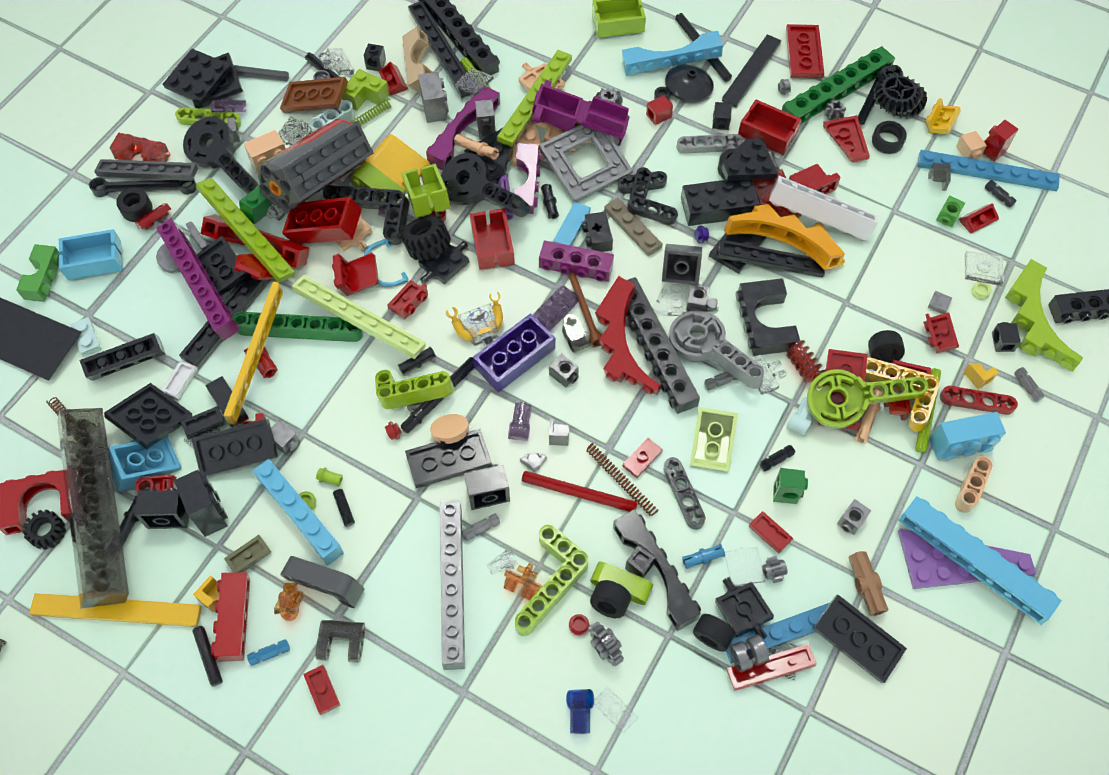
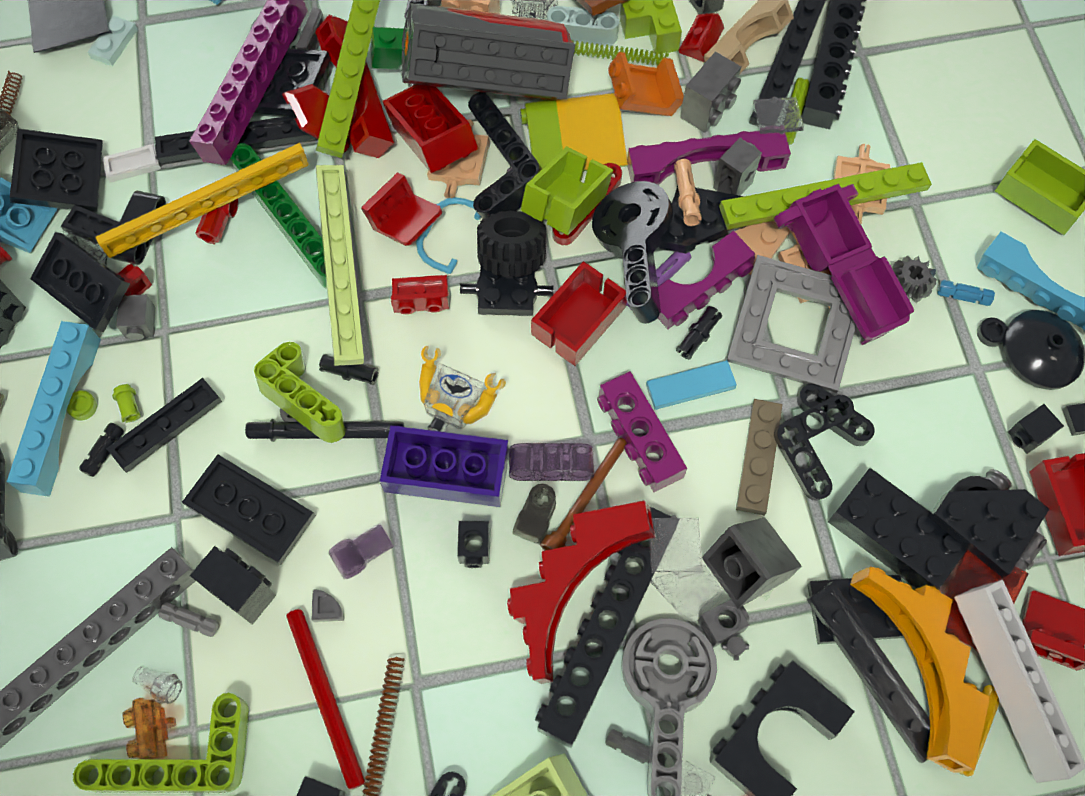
camera: 50 degrees right, 5 degrees up
black brick [79,333,166,381] -> none
red plate [385,421,402,440] -> none
light nougat tile [430,414,470,444] -> none
panel [549,418,569,446] -> none
black brick [582,211,613,252] -> none
plate [622,438,663,478] -> none
red brick [646,95,673,125] -> none
light grey beam [676,134,743,154] -> none
dark purple plate [694,226,709,244] -> none
none -> black plate [106,377,222,473]
none -> orange panel [608,52,684,116]
none -> clear piece [649,515,703,575]
none -> dark azure axle [938,280,995,306]

